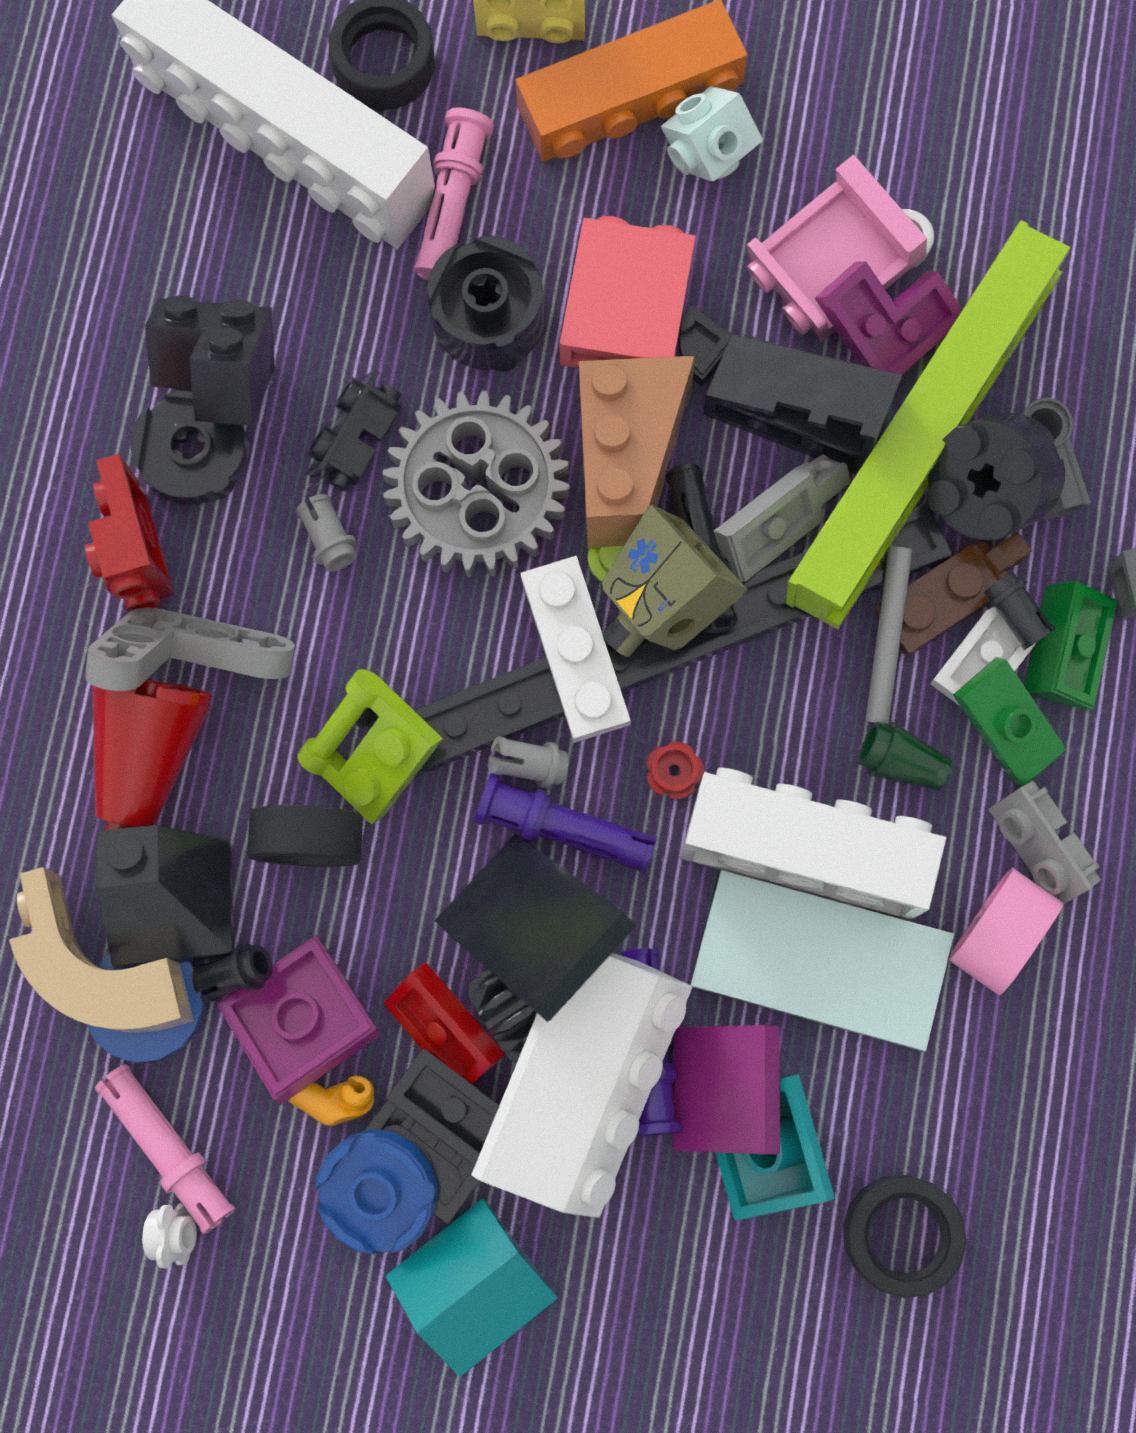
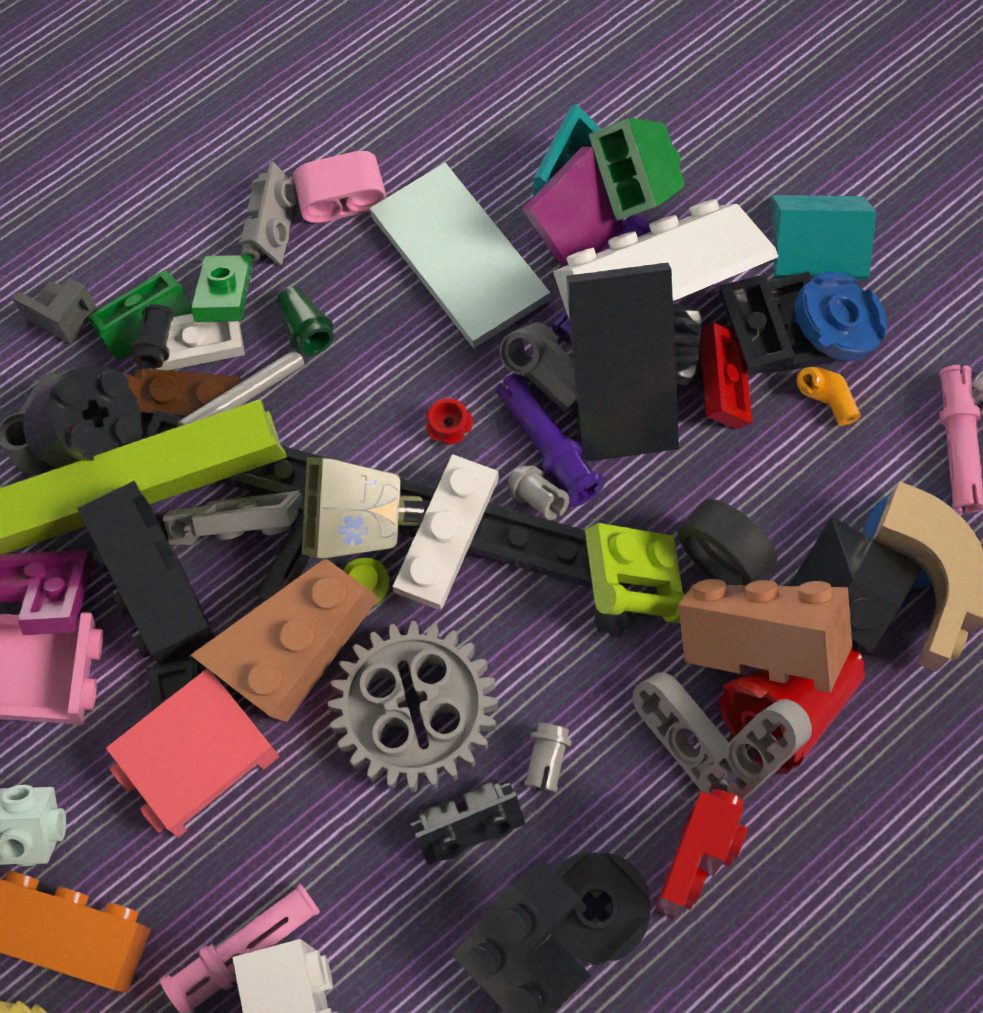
camera: 140 degrees left, 10 degrees down
black pin [192,943,273,1002] -> none
magenta tile [216,935,382,1105] -> none
black brick [427,236,545,372] -> none
white brick [680,768,946,921] -> none
black tyre [843,1175,967,1298] -> none
none -> dark grey piece [499,322,576,414]
none -> green torso [588,118,684,221]
none -> nougat wedge [678,579,852,693]

